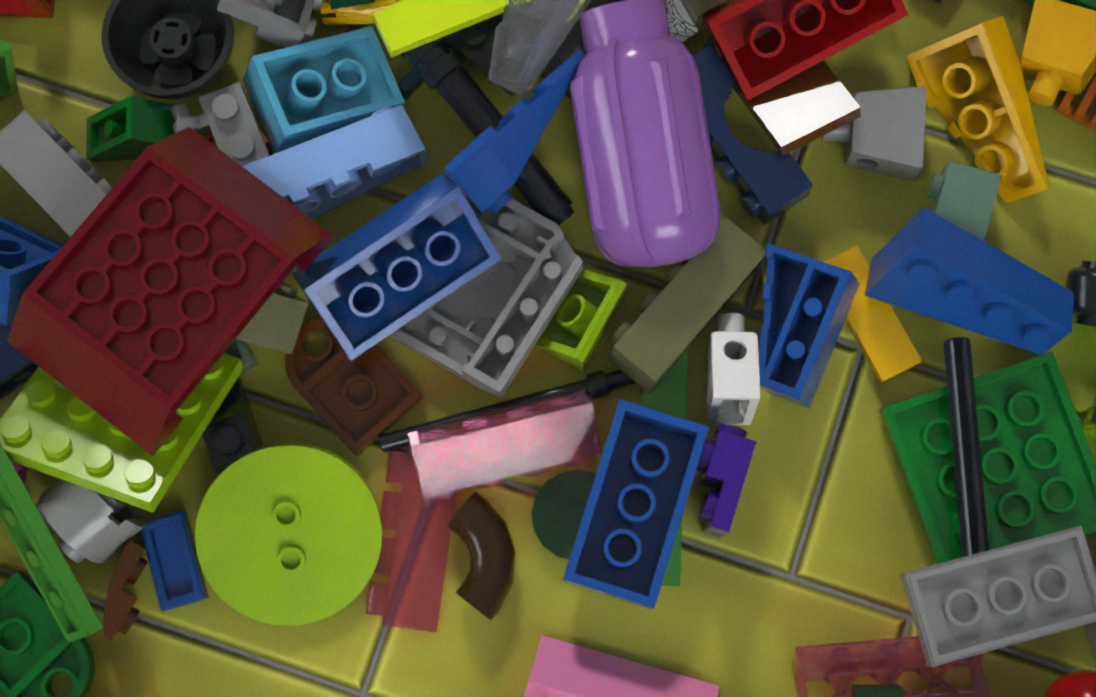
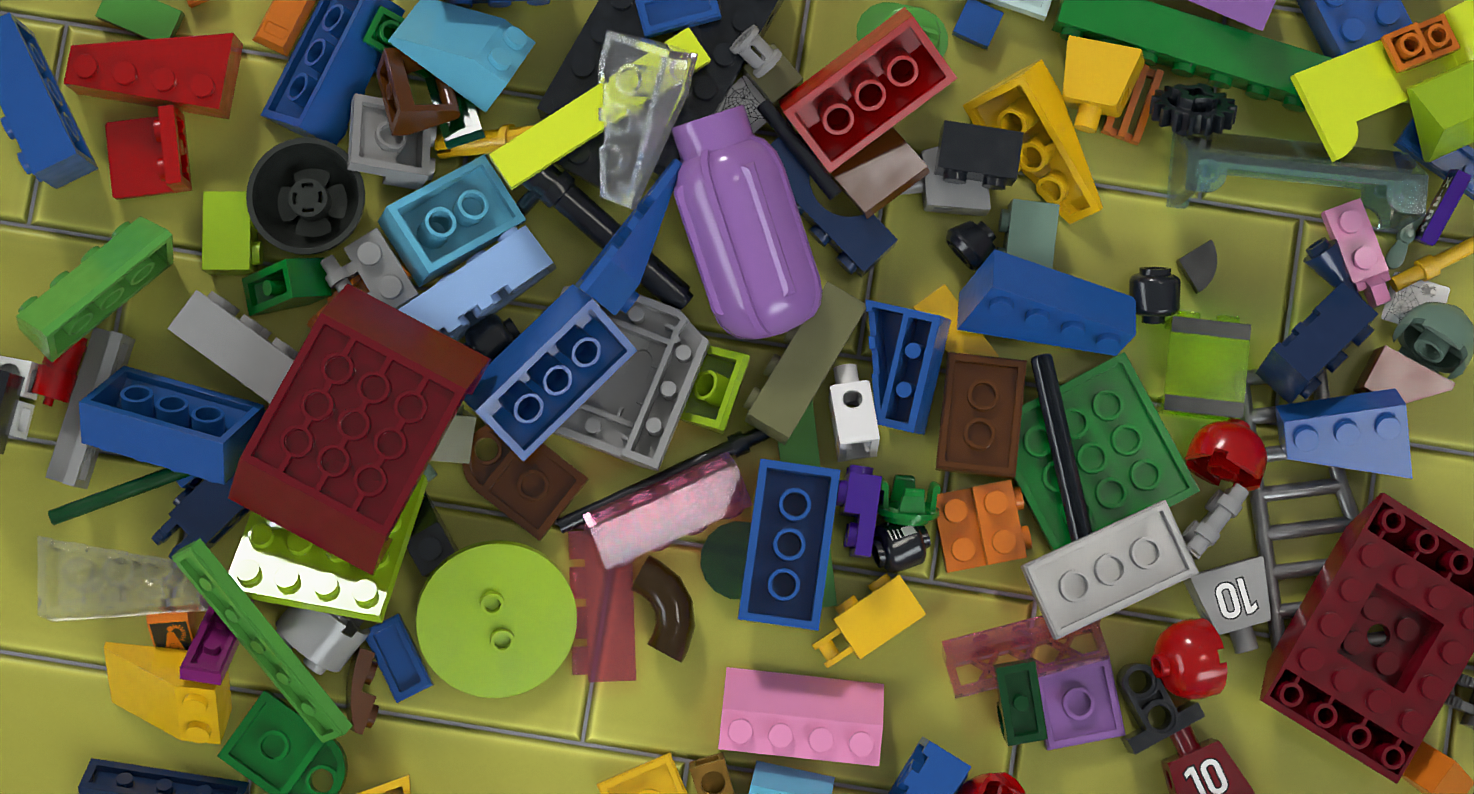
camera: 20 degrees left, 5 degrees up
none -> lime brick [202,191,264,275]
none -> black head [463,314,521,364]
none -> black bar [756,99,842,201]
none -> yellow brick [812,573,927,668]
none -> black head [871,522,931,573]
none -> green piece [877,475,941,526]
none -> black brick [934,120,1024,190]
none -> reddish brown tile [935,352,1027,479]
none -> orange plate [935,480,1032,573]
none -> black cone [946,220,996,271]

